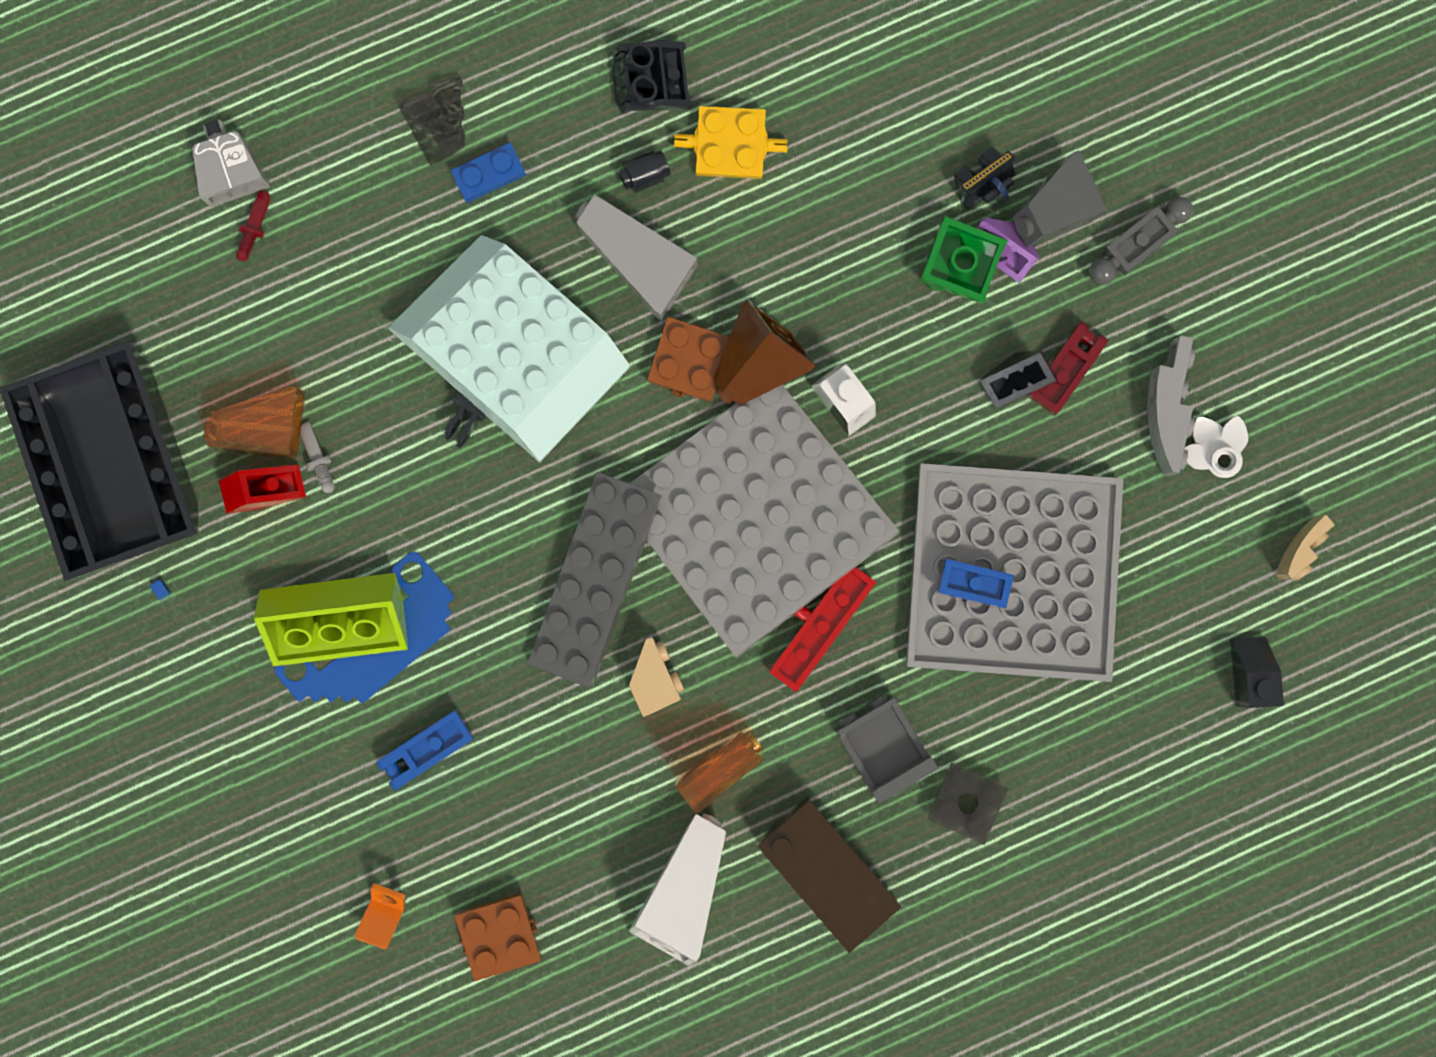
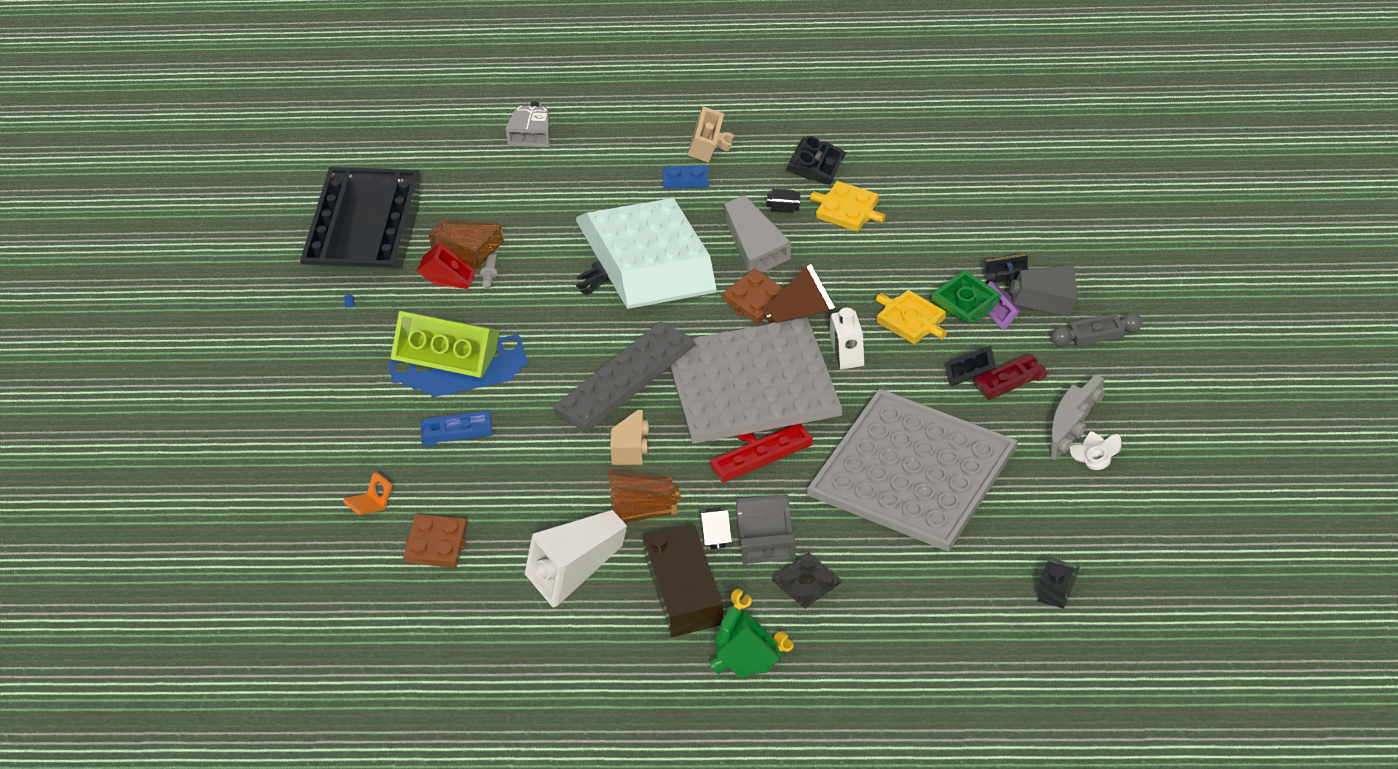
camera: 30 degrees right, 40 degrees down
dark red piece [236,190,270,262] -> none
clear smoke slope [399,76,465,166] -> none
blue plate [937,559,1014,609] -> none
tan slope [1276,515,1335,581] -> none
none -> tan brick [687,106,734,163]
none -> slope [699,507,732,549]
none -> green torso [710,589,793,678]
none -> yellow plate [876,290,947,345]

